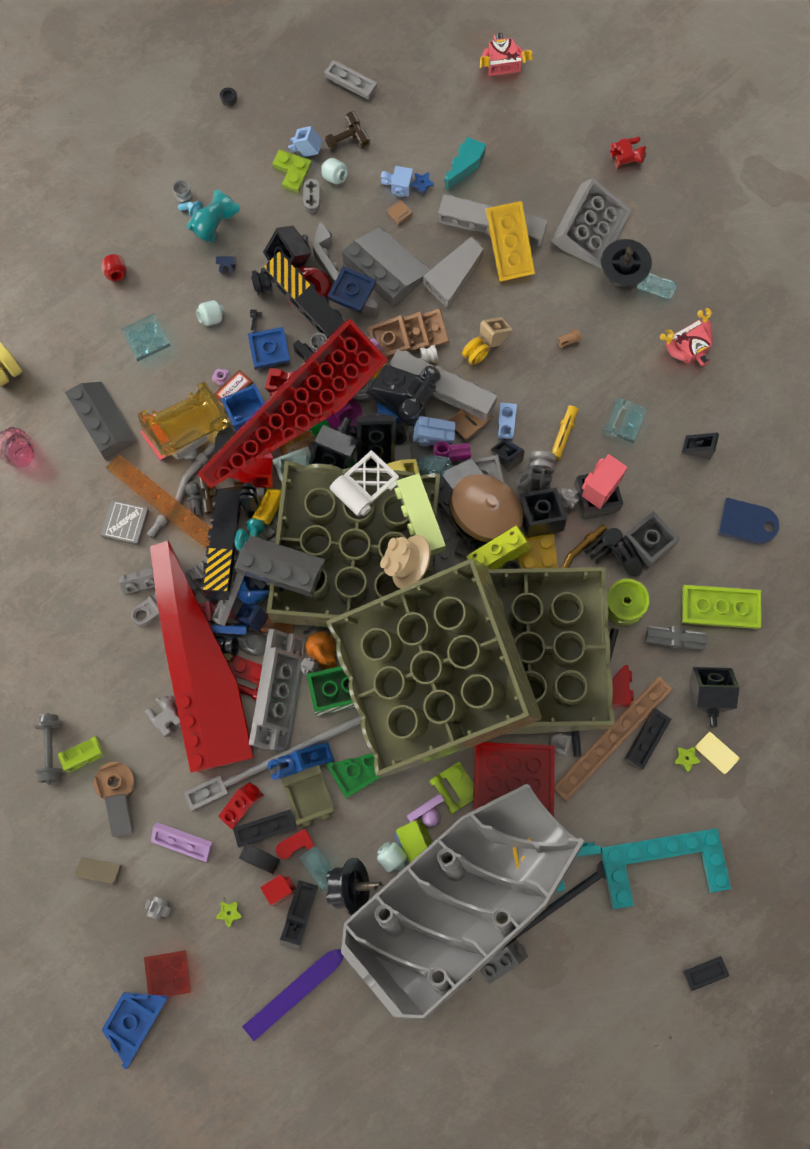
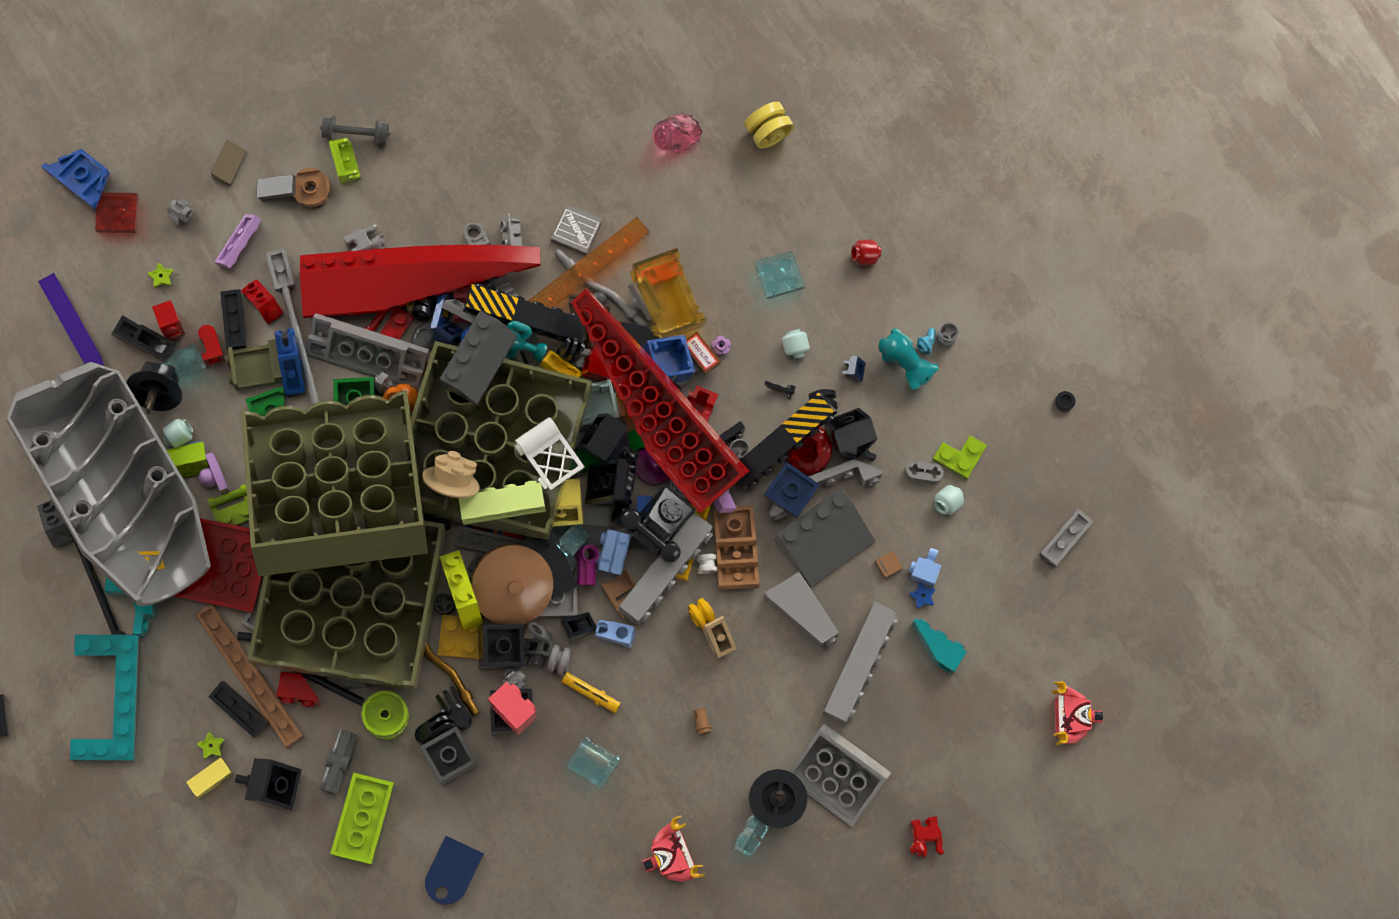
camera: 90 degrees right, 0 degrees up
dark grey slope [65,382,137,459] -> none
black tyre [239,844,280,874] -> none
blue plate [248,327,291,370] -> none
light blue brick [288,126,323,157] -> none
dark brown bar [325,111,370,150] -> none
yellow hinge [485,201,535,281] -> none
black slope [682,432,719,460] -> none

